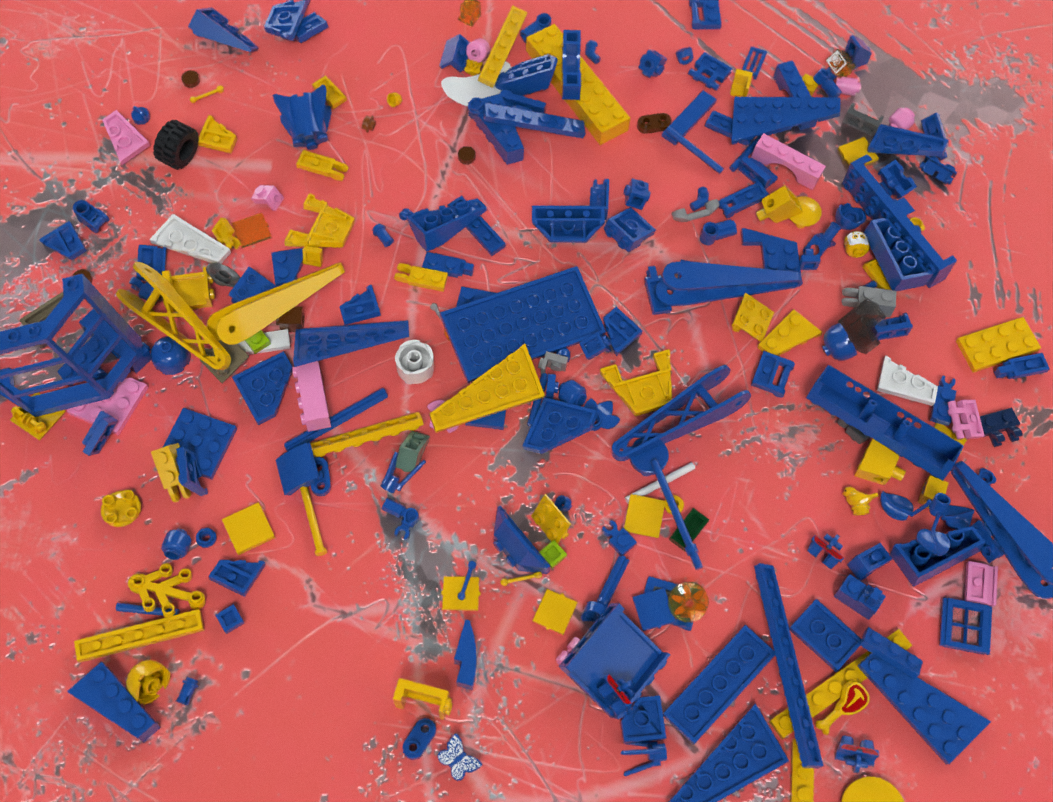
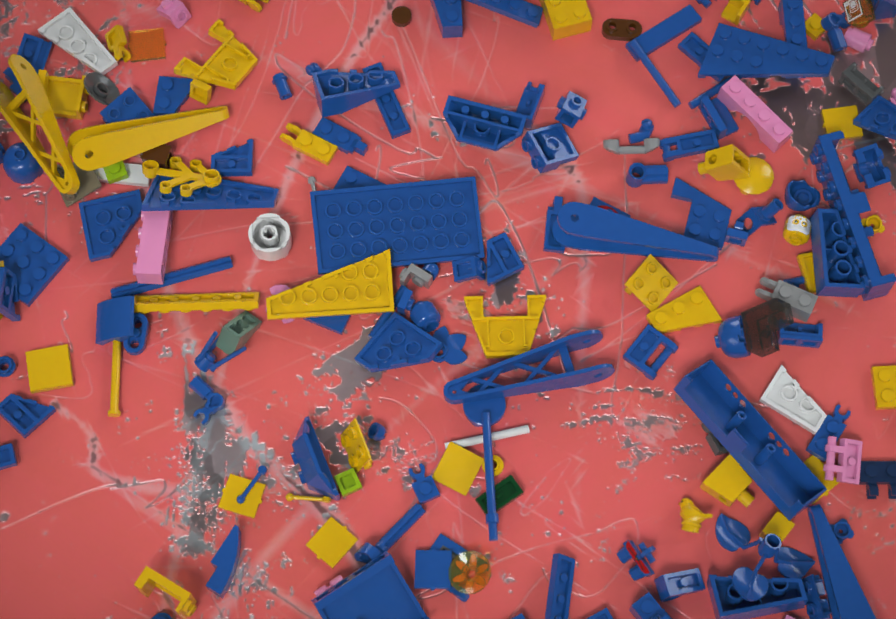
camera: 20 degrees right, 5 degrees up
none -> yellow plant [142,156,222,197]

